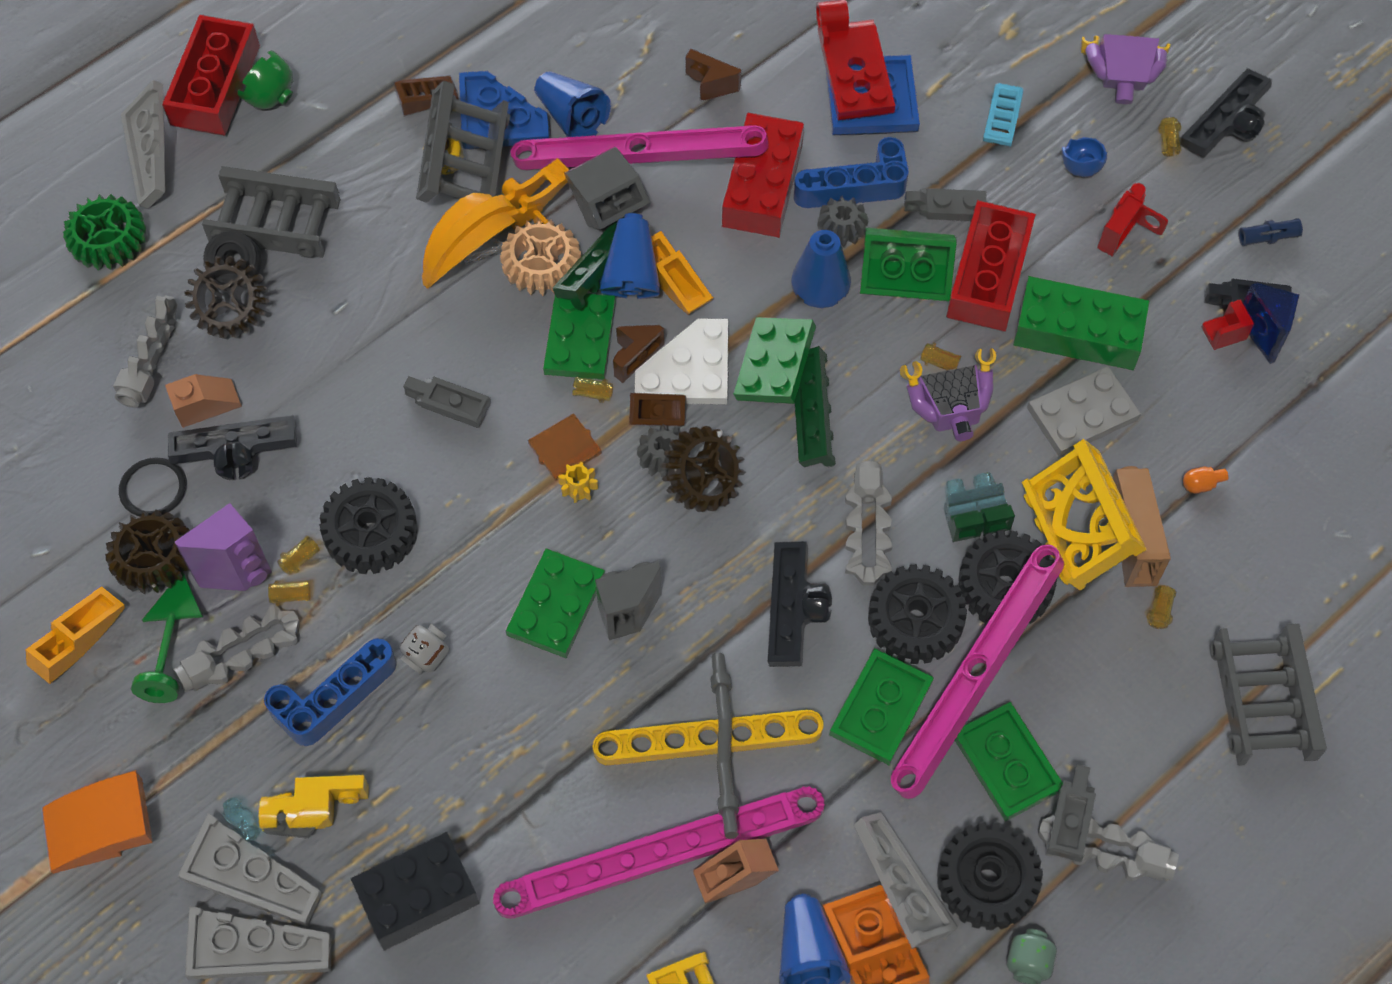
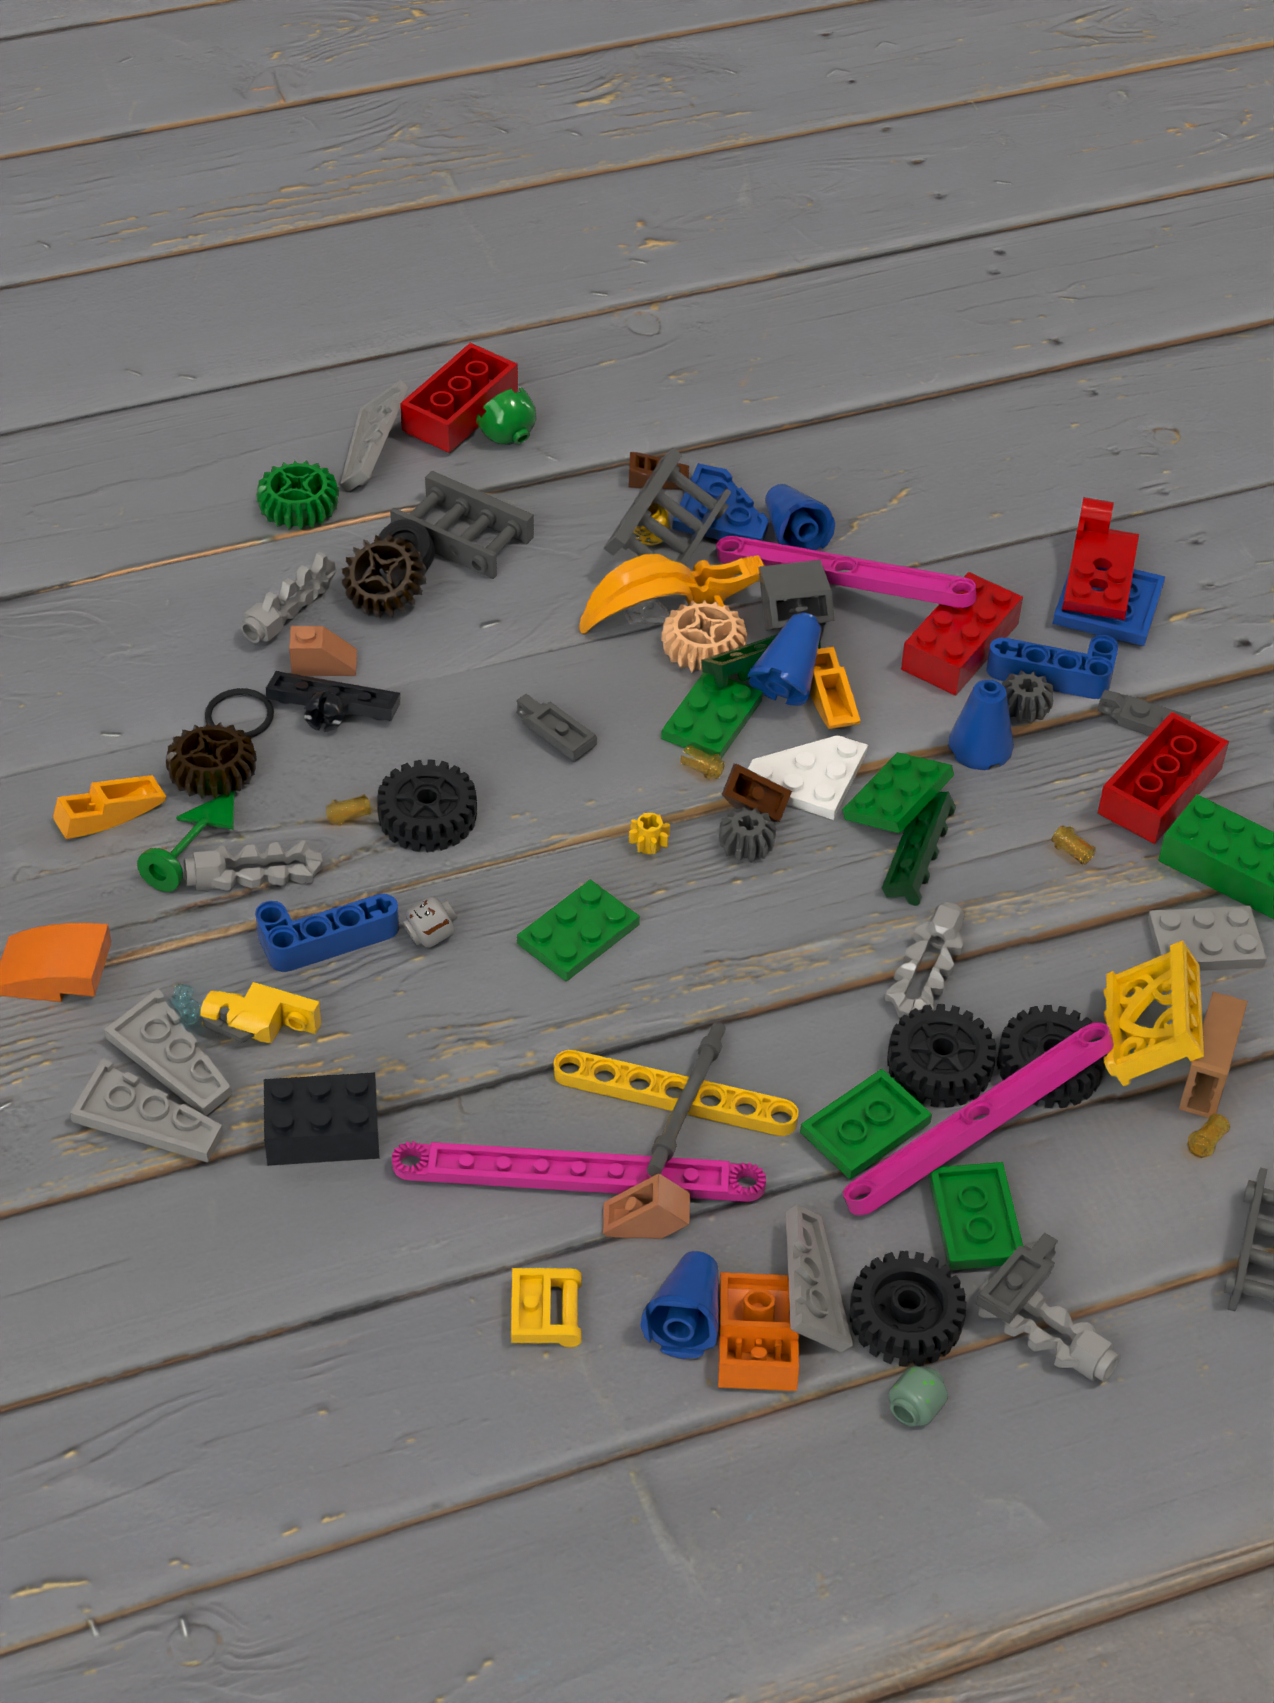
camera: 20 degrees right, 15 degrees down
medium lavender slope [175,503,272,591] -> none
clear yellow pin [268,580,310,606] -> none
clear orange piece [528,413,602,481] -> none
dark grey slope [595,561,662,640] -> none
reddish brown slope [613,325,664,383] -> none
dark brown gear [661,426,746,512] -> none
reddish brown slope [685,49,742,101] -> none
black plate [767,541,832,667] -> none
green slope [860,228,957,301] -> none
torso [900,348,996,441] -> none
hips [944,472,1015,542] -> none
medium azure slope [983,83,1024,147] -> none

